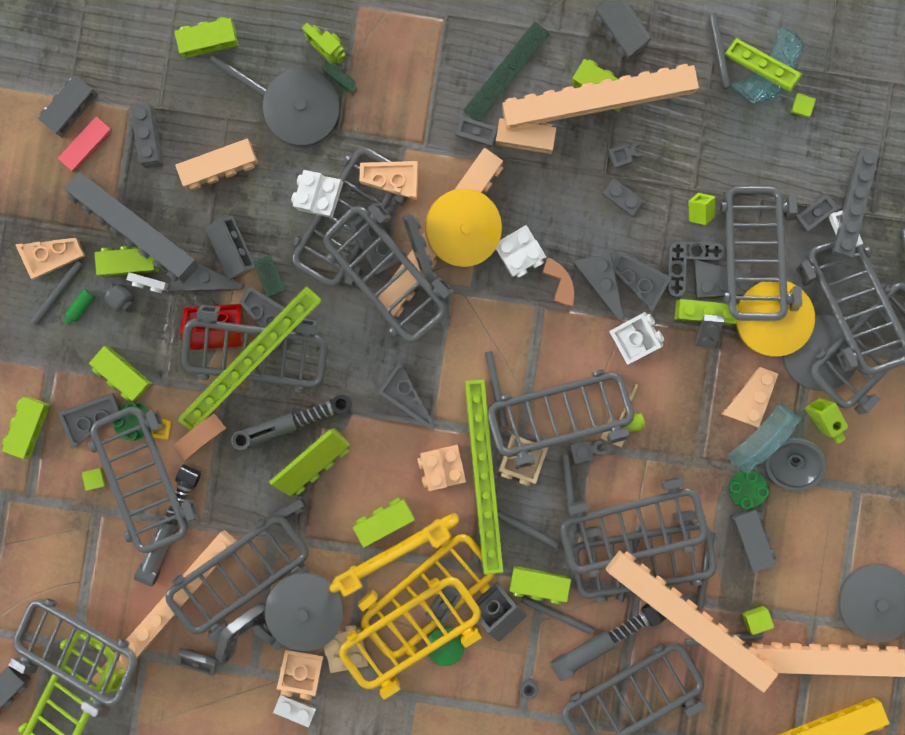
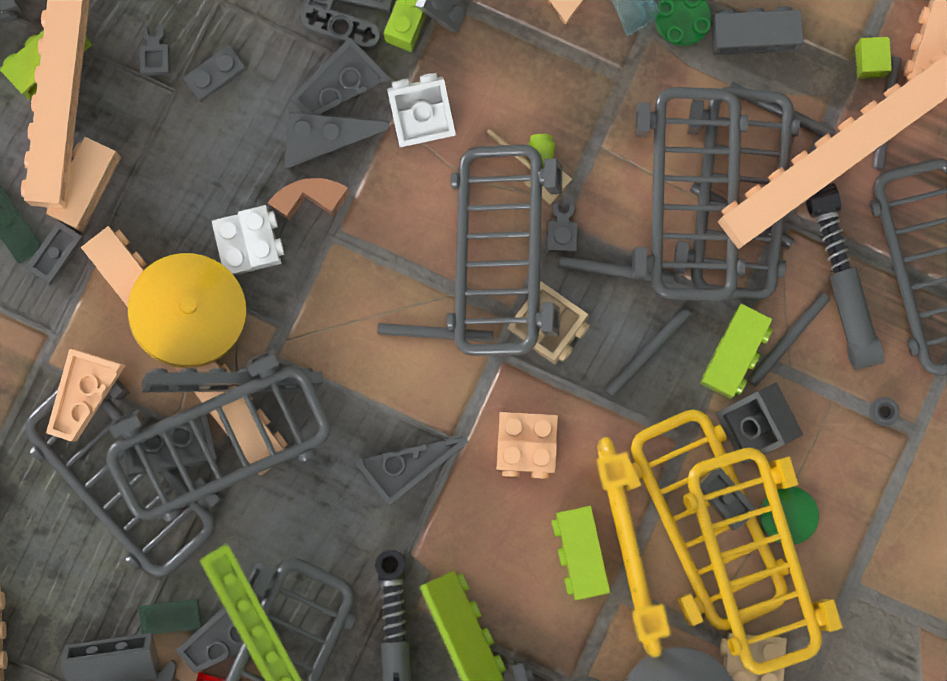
camera: 70 degrees left, 5 degrees down
white plate [291,170,343,218] -> none
lime plate [465,379,503,574] -> none

